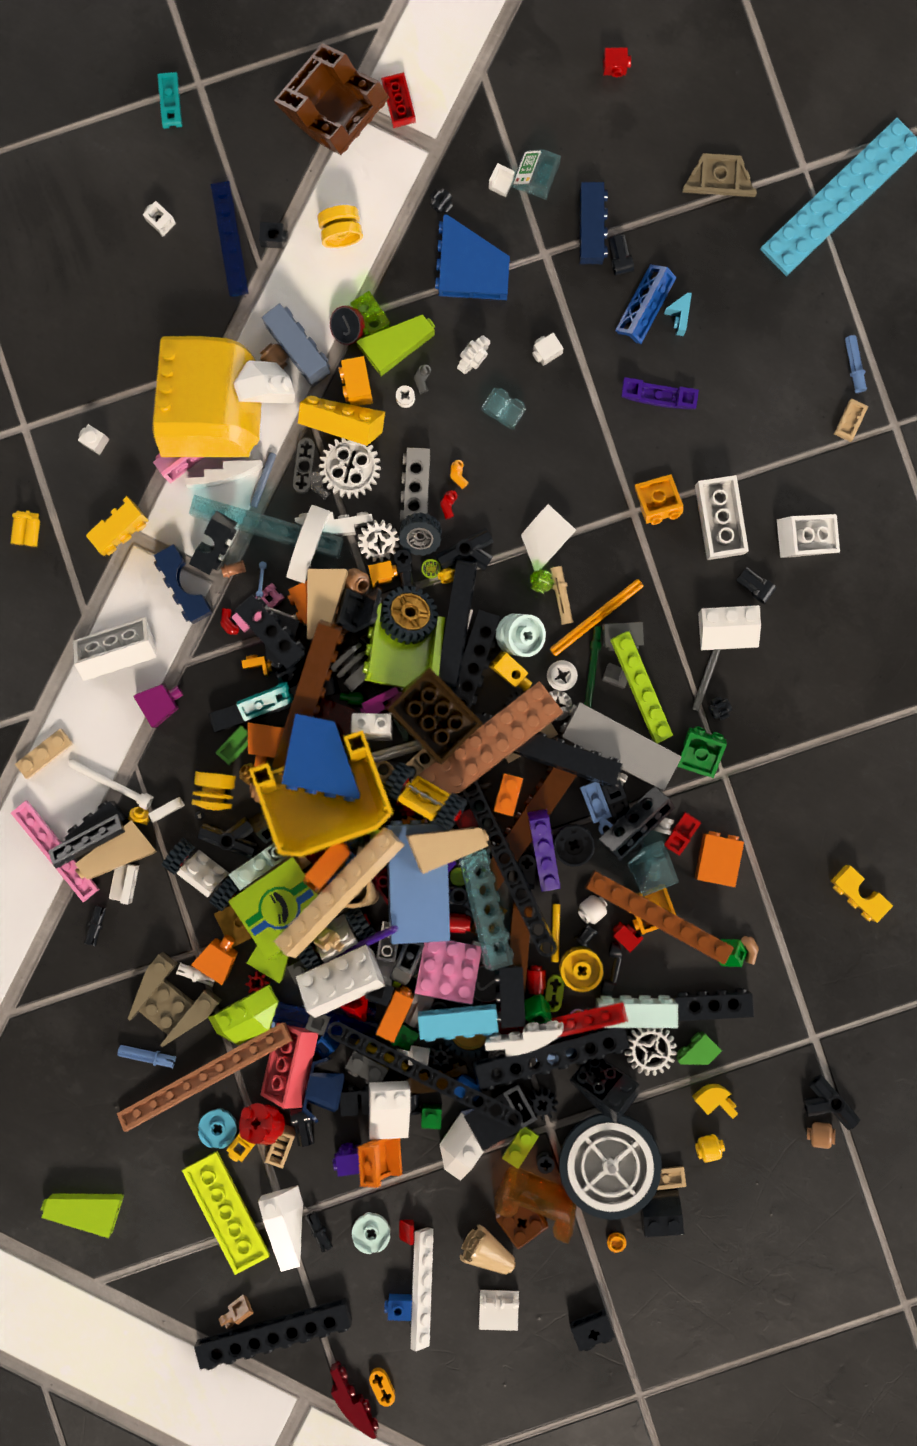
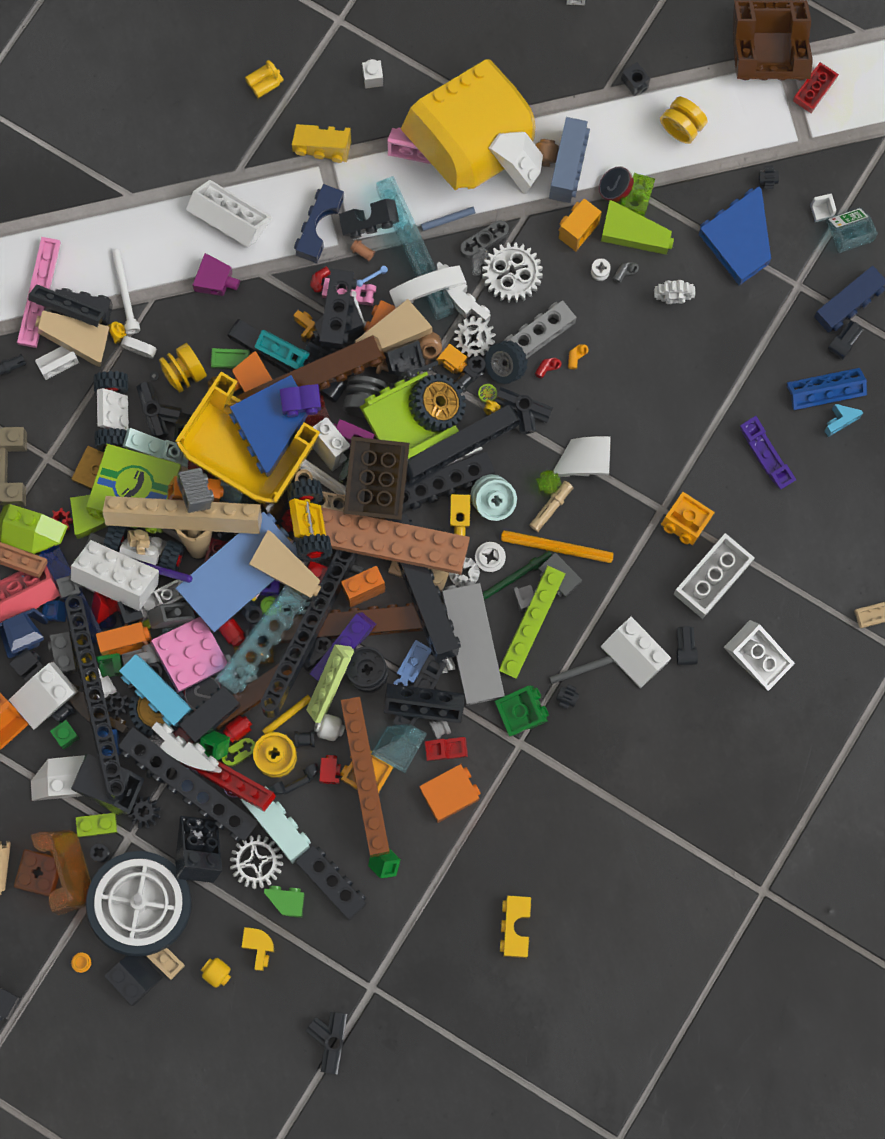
camera: 45 degrees right, 10 degrees down
tan plate [15,729,73,779] -> none
white pin [176,962,215,987] -> none
white slope [185,460,264,489] -> none
orange torso [191,935,238,985] -> none
clear blue plate [211,181,249,297] -> none
yellow wedge [298,396,385,446] -> none
green cylinder [340,691,367,707] -> none
clear light blue brick [481,388,526,430] -> none
white brick [532,333,564,366] -> none
medium nougat arm [741,936,759,965] -> none
medium nougat head [807,1122,836,1149] -> none
none -> dark grey brick [177,467,214,513]
none -> dark purple brick [280,384,322,417]
none -> yellowish green fence [306,645,354,723]

